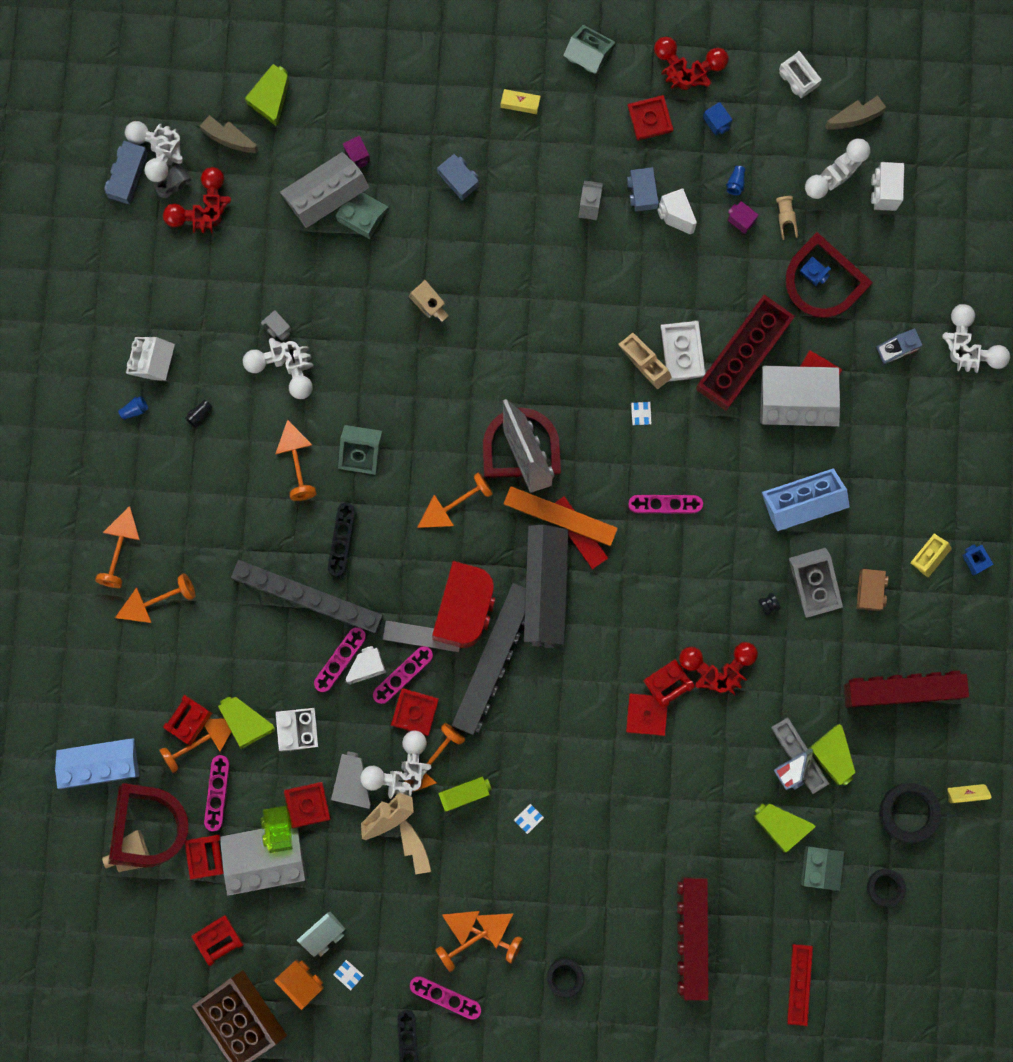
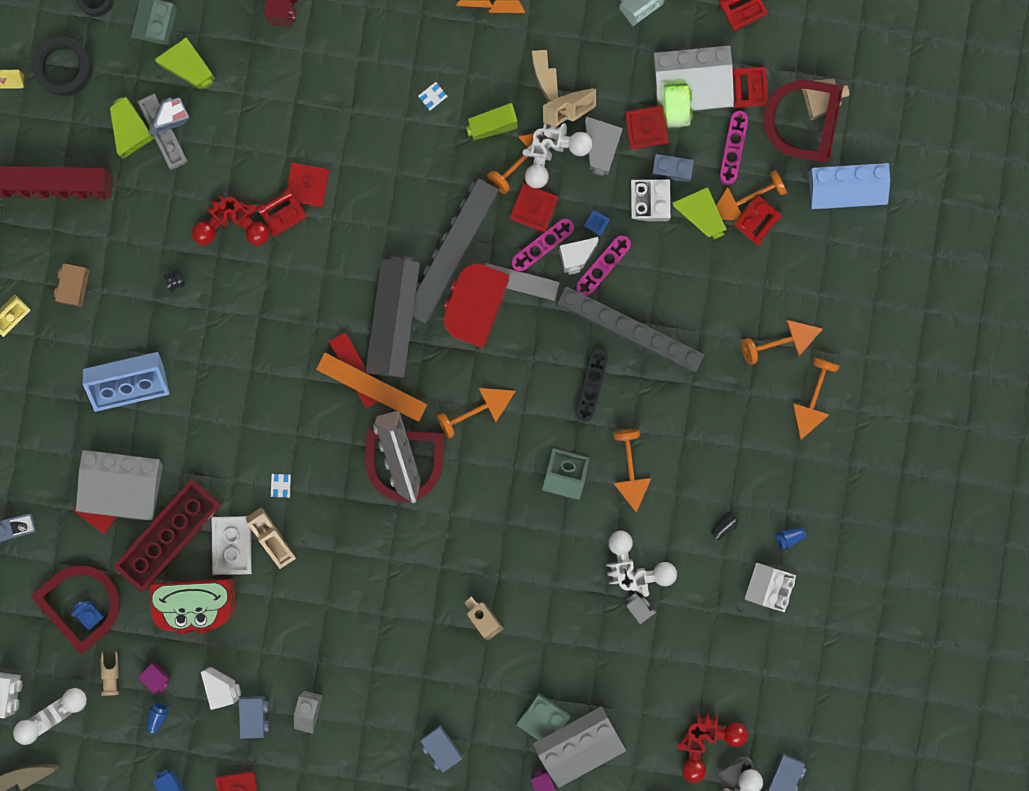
camera: 170 degrees left, 5 degrees up
dark pink beam [628,495,703,514] -> none
light grey slope [789,548,843,618] -> none
none -> brick [150,579,236,634]
none -> blue plate [584,210,610,236]
none -> sand blue brick [651,154,694,183]

